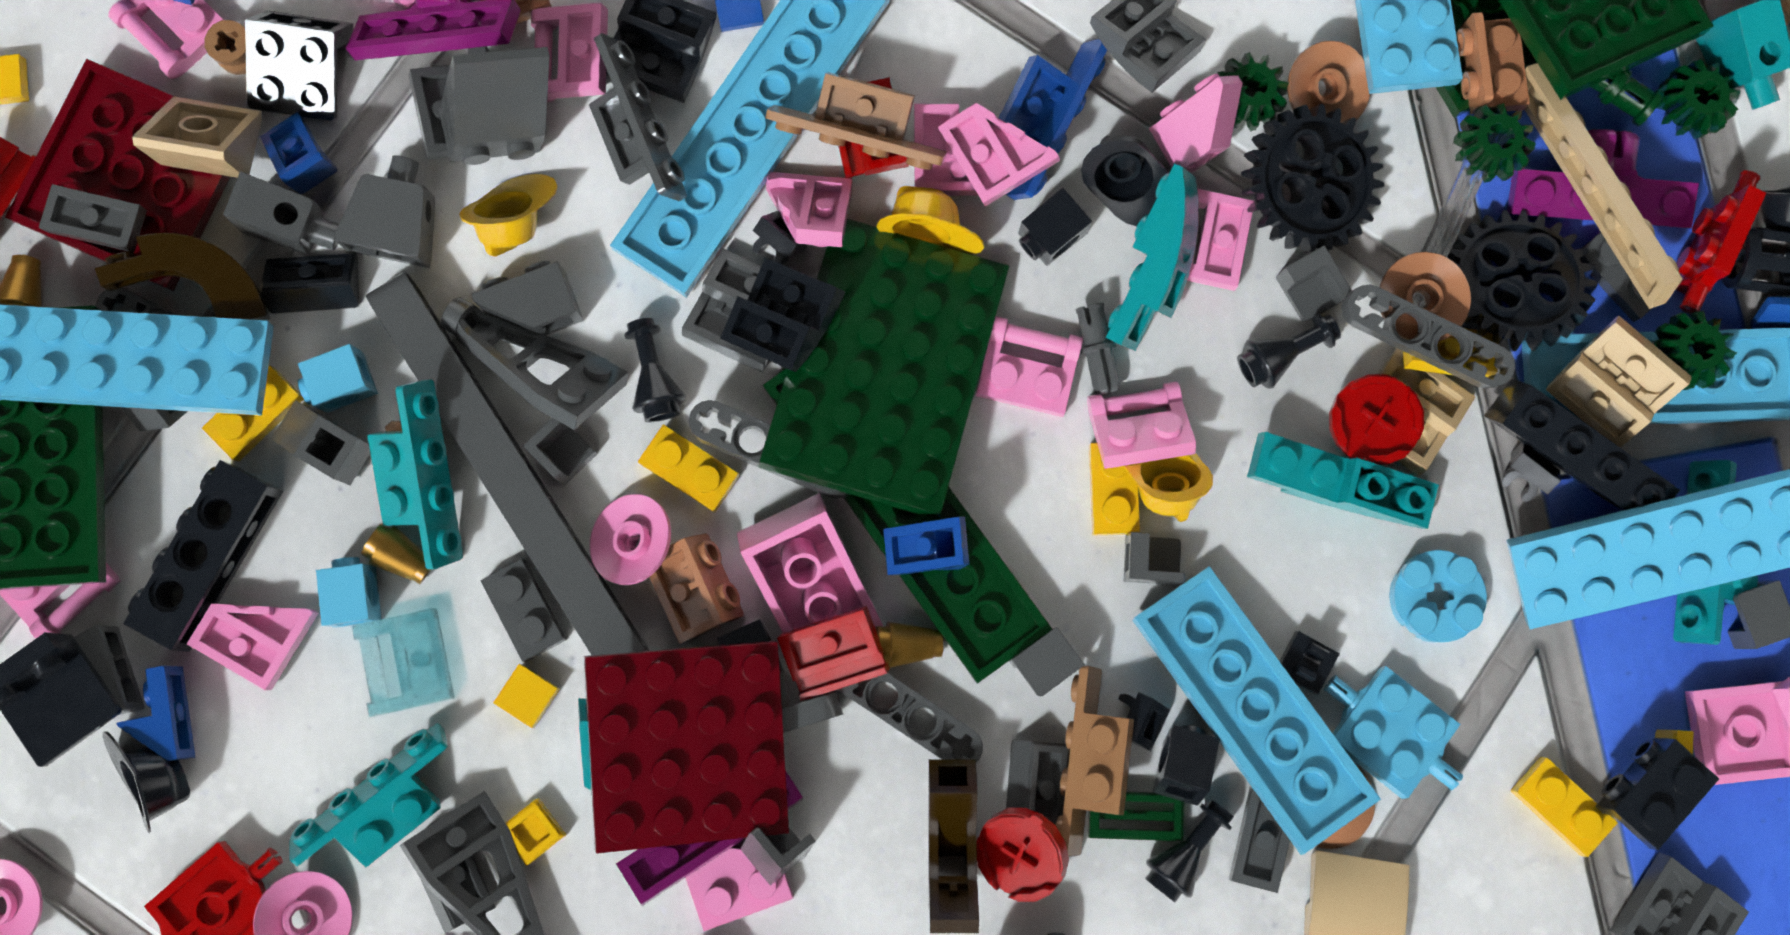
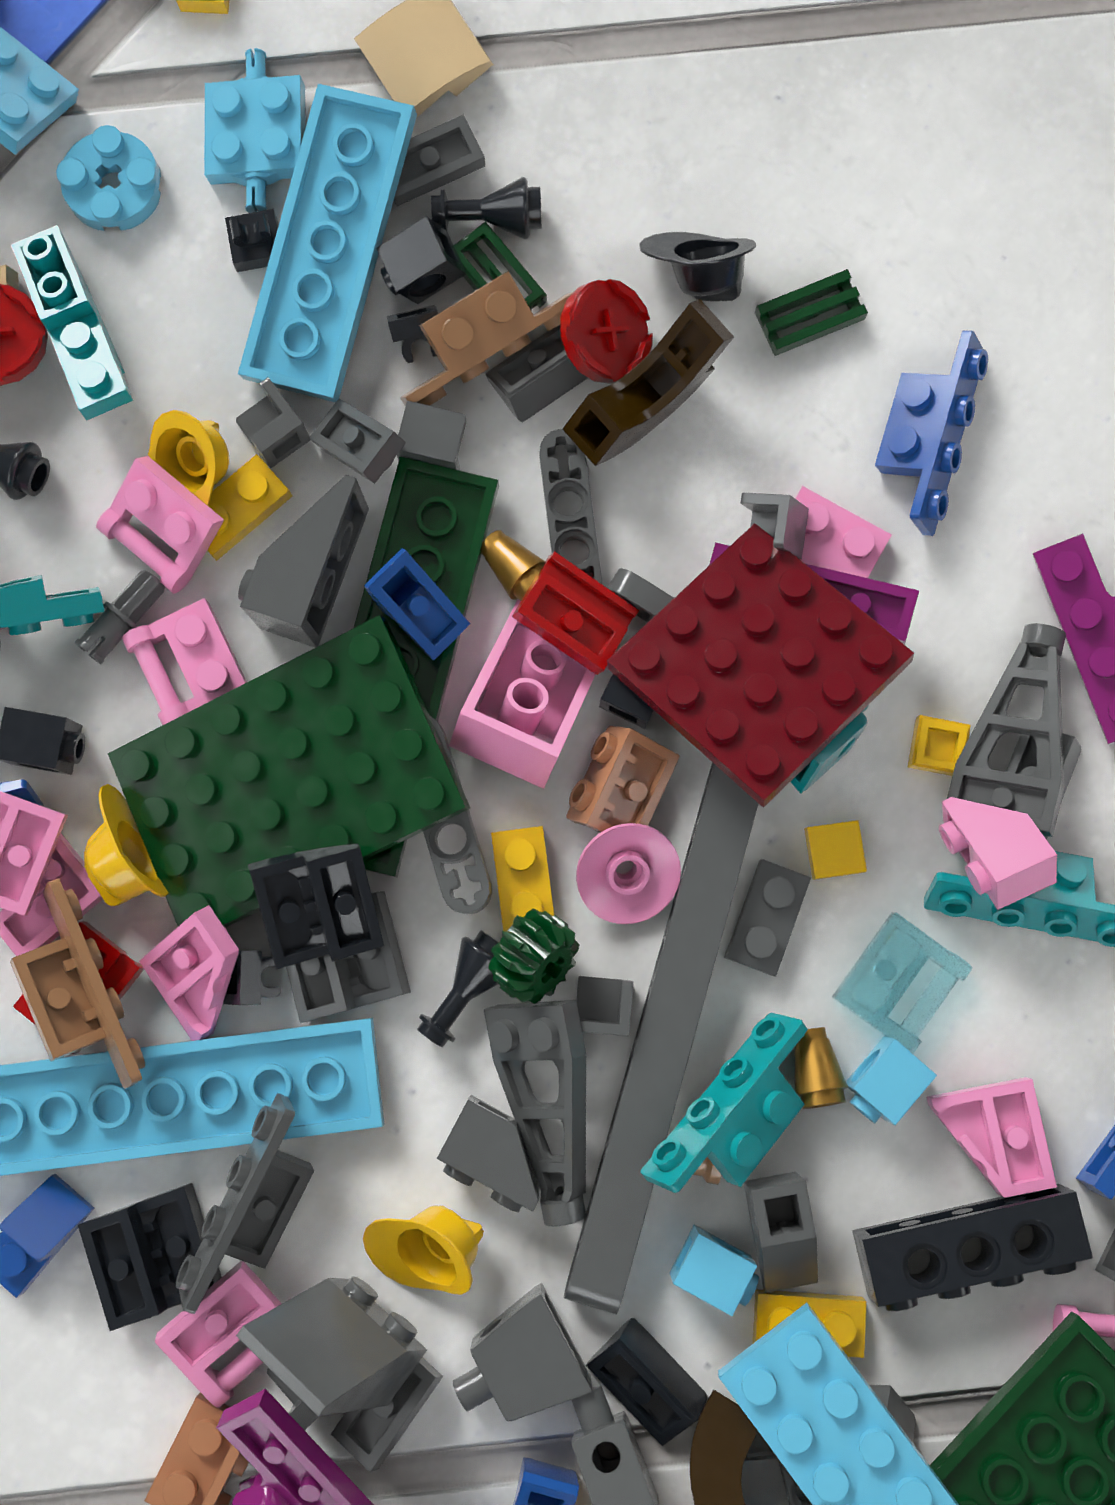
camera: 130 degrees left, 0 degrees up
none -> dark grey slope [238,475,369,648]
none -> dark grey plate [309,399,406,484]
none -> dark green gear [488,908,580,1004]
none -> bright pink slope [939,797,1057,910]

